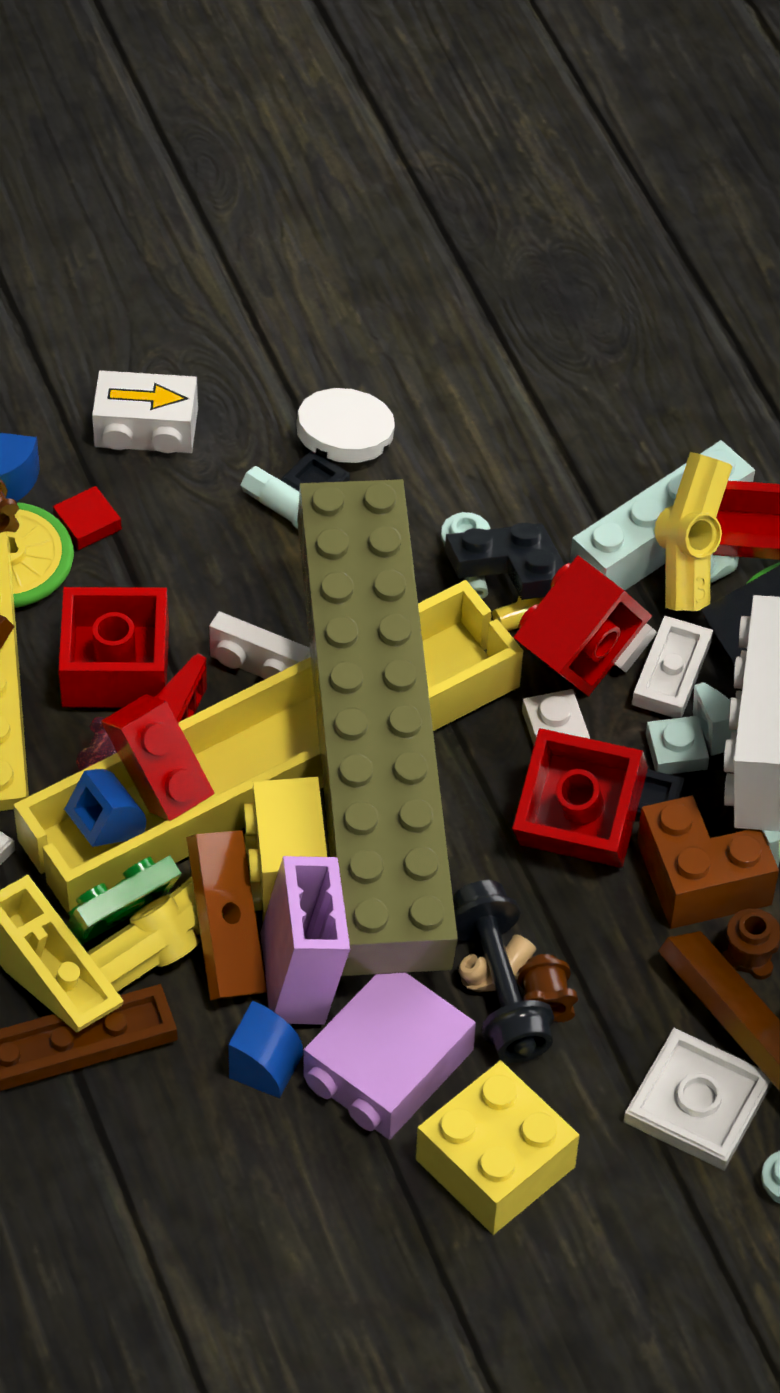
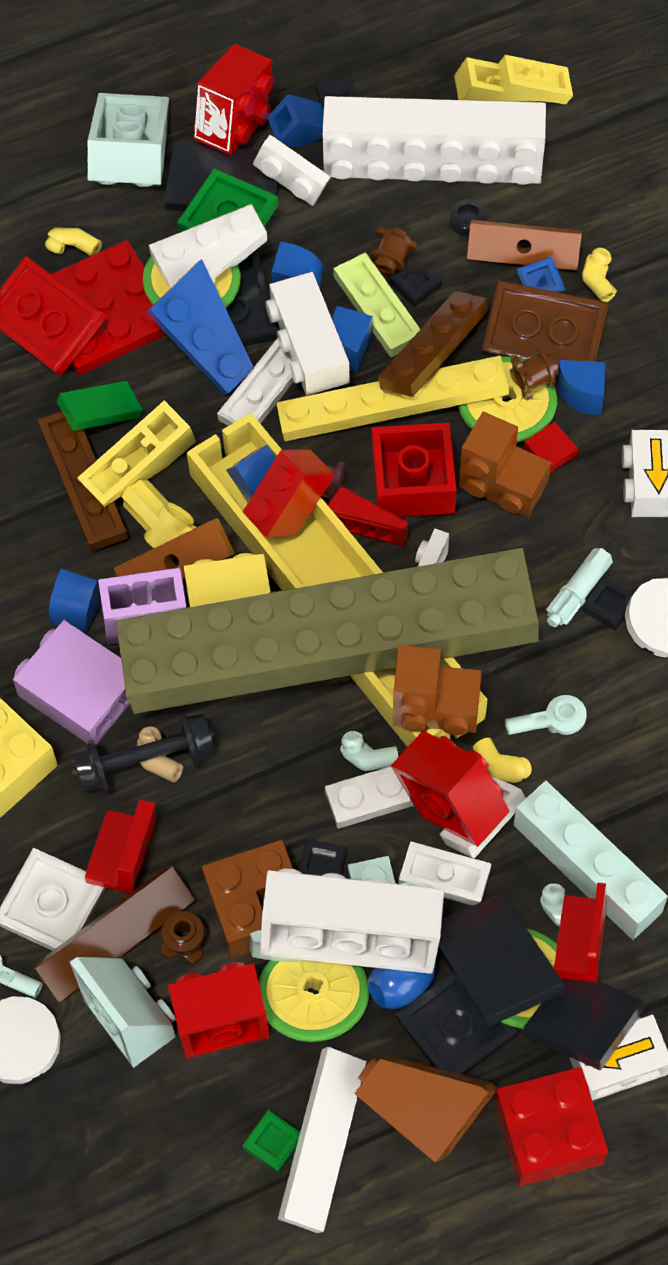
camera: 90 degrees right, 10 degrees up
plate [66,855,182,946] -> none
black plate [445,522,565,600] -> none
red brick [513,728,648,868] -> none
reddish brown brick [516,954,578,1022] -> none
light yellow piece [654,452,733,611] -> none
none -> red panel [85,799,156,894]
none -> light aqua arm [340,731,398,772]
none -> dark orange brick [393,645,482,735]
none -> dark orange brick [459,411,551,517]

